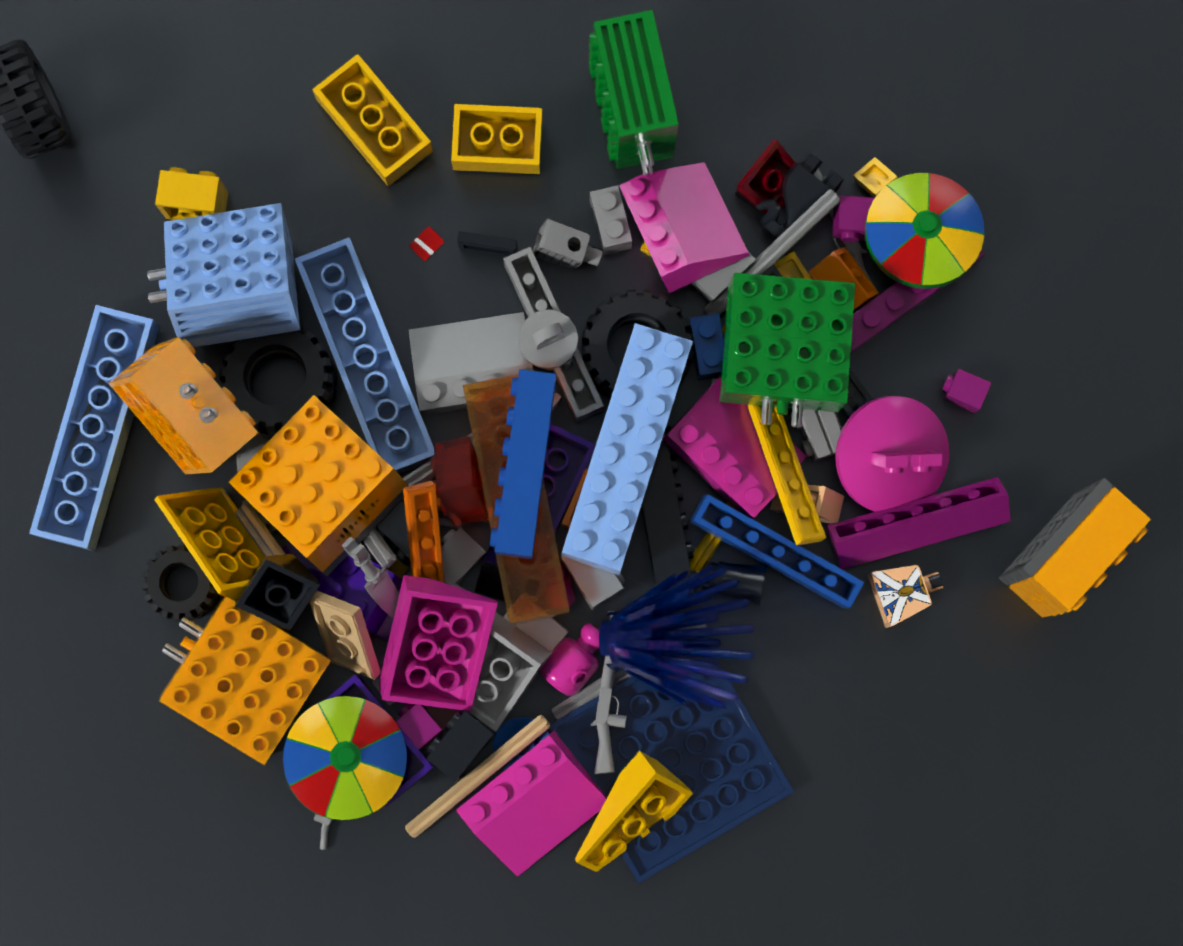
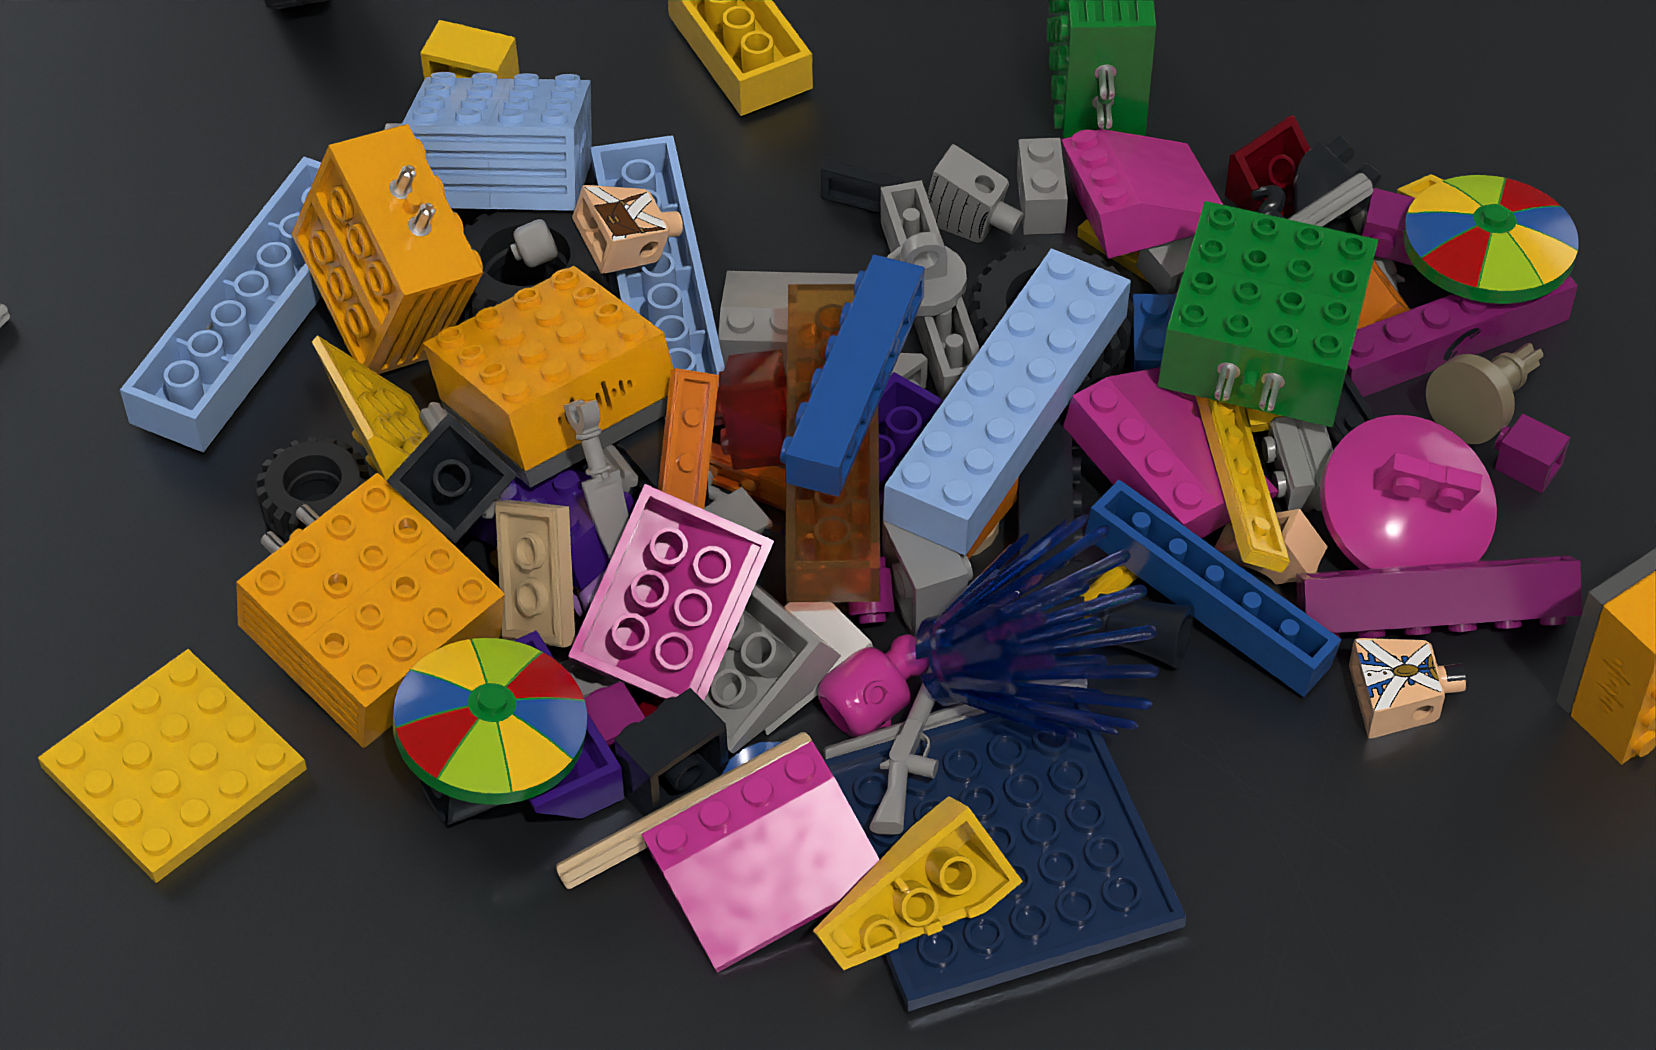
camera: 15 degrees right, 30 degrees down
light grey hand [314,814,333,850] -> none
red sticker [409,227,444,261] -> none
yellow brick [451,104,543,174] -> none
none -> yellow plate [38,649,307,883]
none -> light grey piece [510,219,558,268]
none -> light nougat torso [572,185,683,273]
none -> dark tan piece [1426,343,1543,444]

